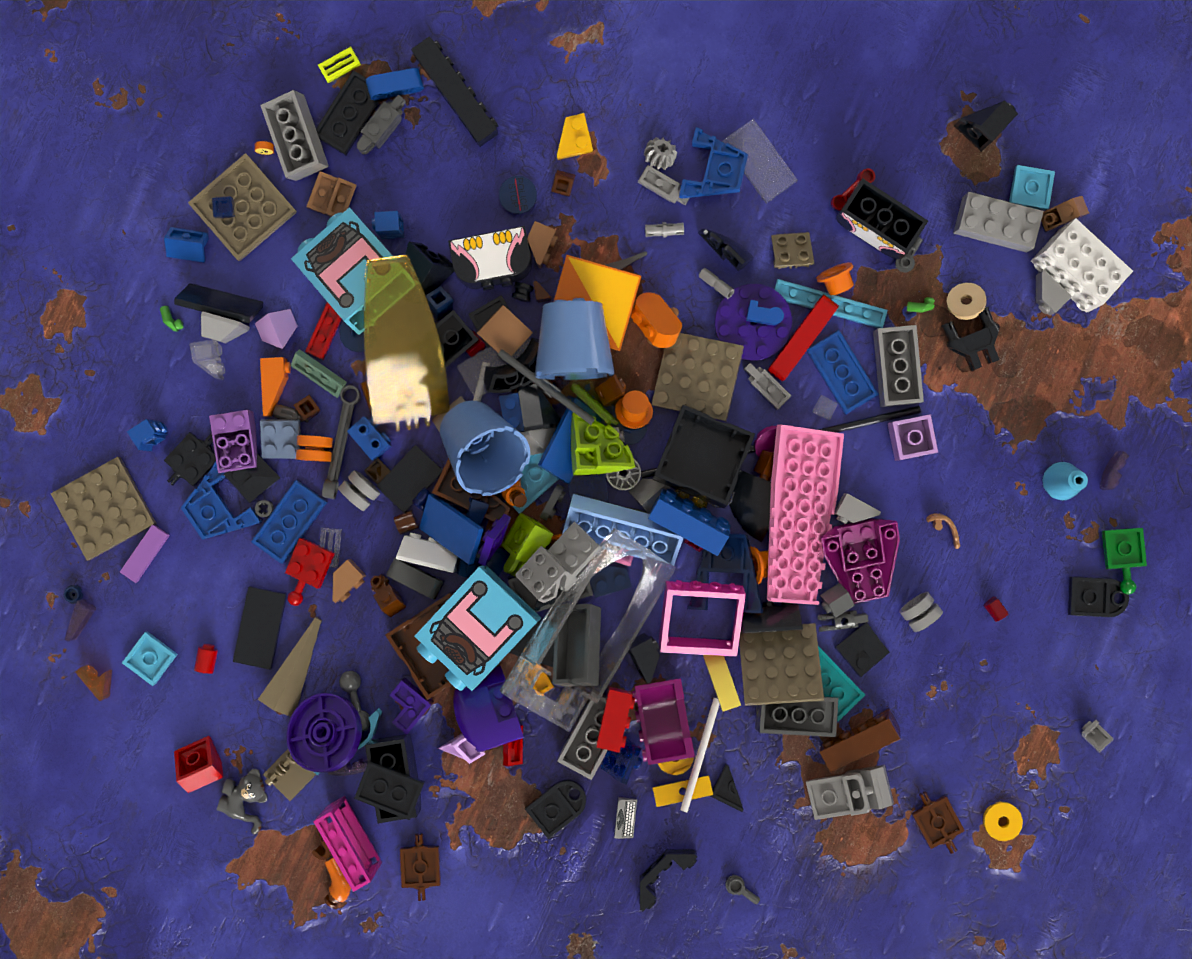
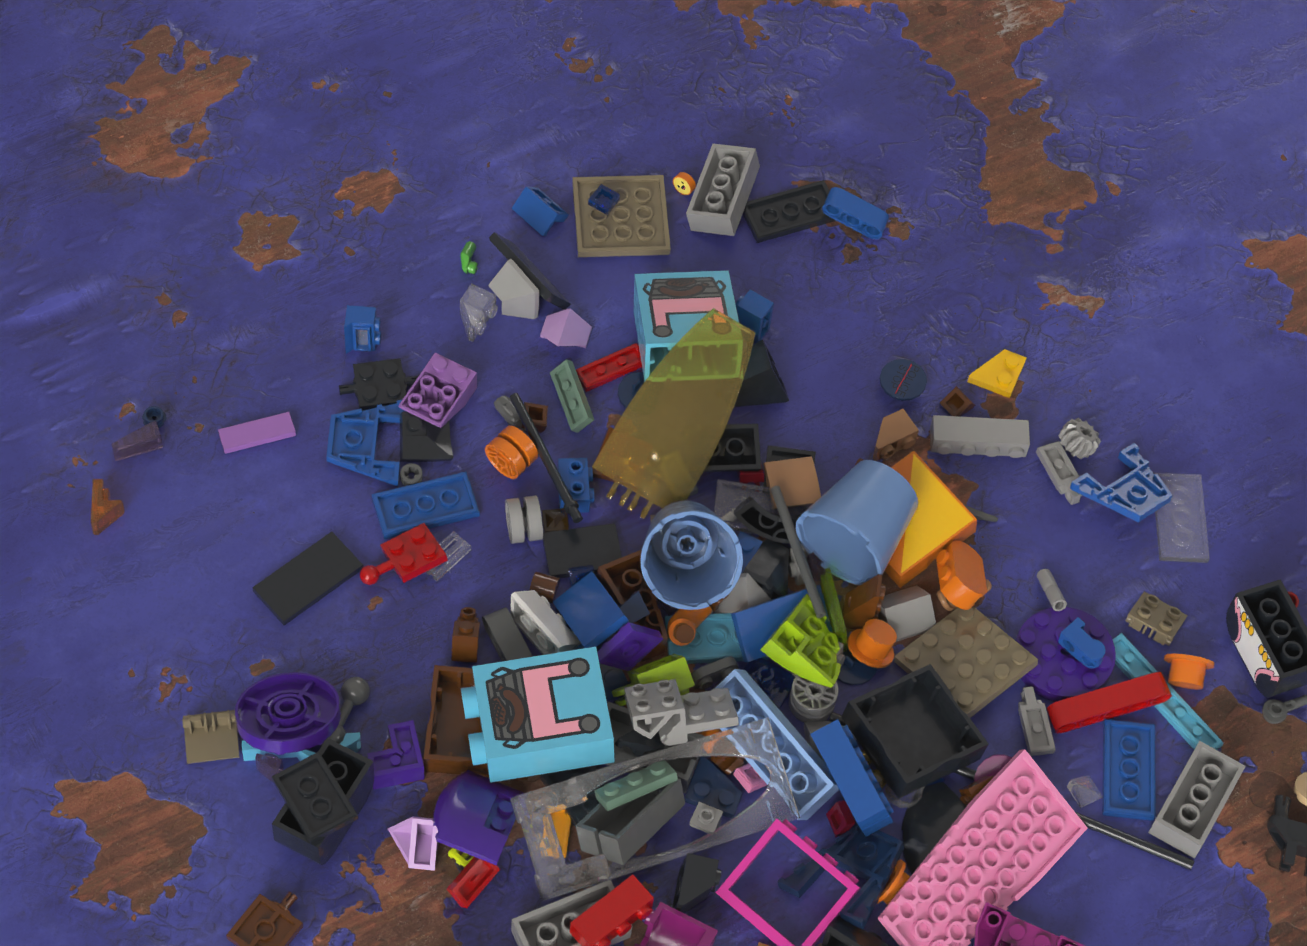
camera: 30 degrees right, 30 degrees down
dark tan plate [51,457,157,561] -> none
medium azure plate [122,631,178,686] -> none
red slope [174,736,223,793] -> none
red brick [194,644,218,674] -> none
dark grey animal [217,769,268,834] -> none
dark tan wedge [258,617,322,717] -> none
orange slope [260,357,291,417] -> none
sand blue plate [260,419,301,459] -> none
medium nougat slope [306,171,356,217] -> none
orange piece [312,838,351,908] -> none
dark pink window [313,796,382,892] -> none
neon yellow tile [318,47,361,83] -> none
dark grey piece [322,385,361,499] -> none
medium nougat slope [333,559,367,603] -> none
dark grey hinge [357,95,406,155] -> none
black brick [411,36,499,147] -> none
dark blue brick [425,286,454,321] -> none
brick [448,226,532,291] -> none
black wheel [511,282,534,302] -> none
light grey pin [645,222,684,238] -> none
black brick [698,229,754,271] -> none
light grey slope [834,493,881,524] -> none
lavender brick [887,414,938,461] -> none
bright green arm [907,297,935,313] -> none
none -> black bar [510,393,583,523]
none -> sand green plate [594,760,678,811]
none -> light grey bracket [690,802,723,835]
none -> light grey slope [878,585,936,642]
none -> light grey brick [930,415,1030,458]

